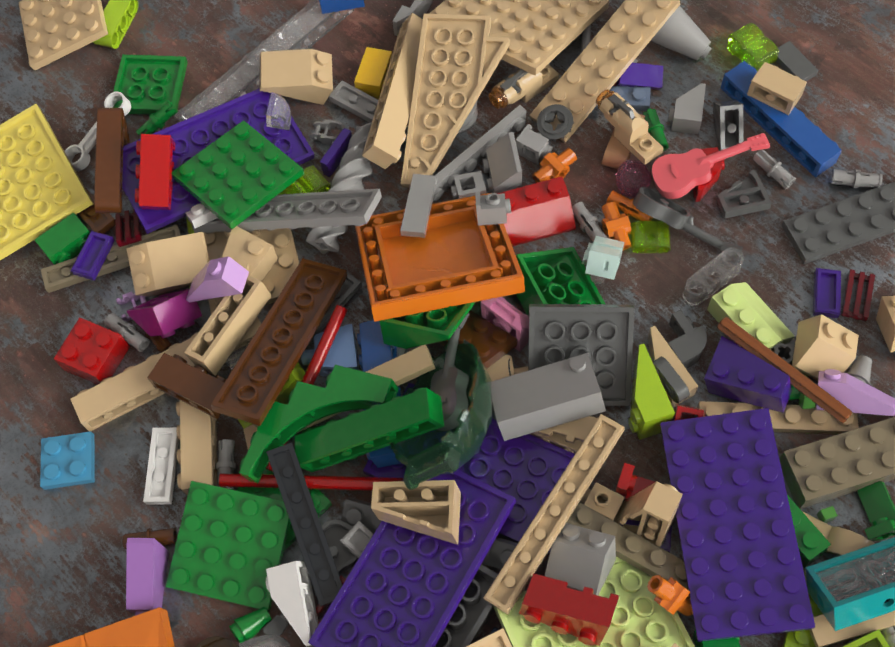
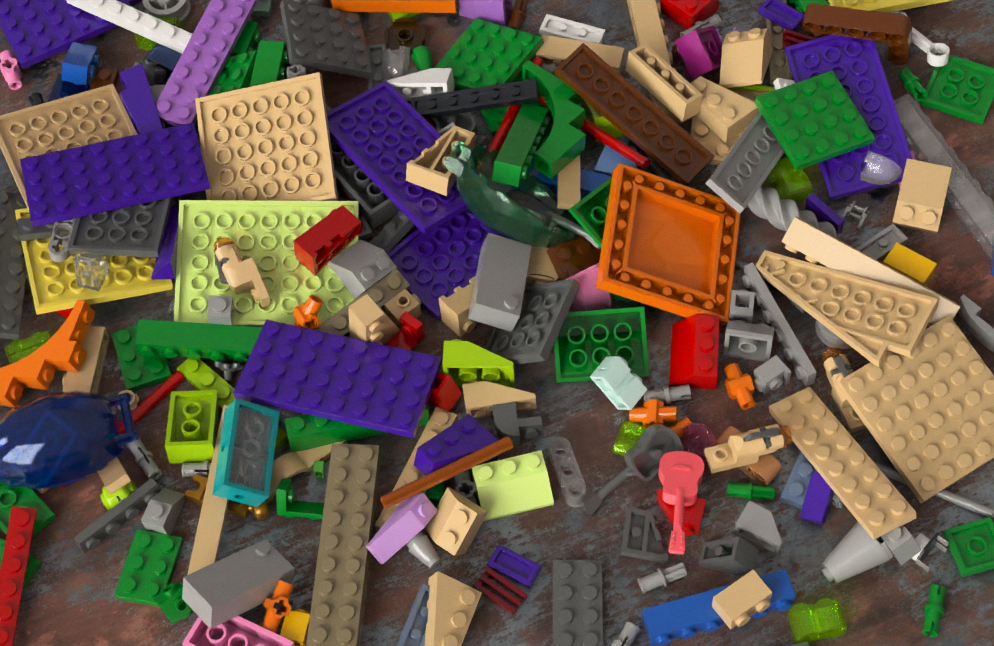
camera: 110 degrees right, 5 degrees down
red wedge [135,134,176,210] -> none
reddish brown brick [147,353,226,419] -> none
lavender slope [186,256,249,302] -> none
light grey tile [400,174,437,238] -> none
light grey brick [475,192,511,226] -> none
tan tile [483,414,625,615] -> none
dark grey gear [537,104,574,141] -> none
dark grey beam [653,356,690,403] -> none

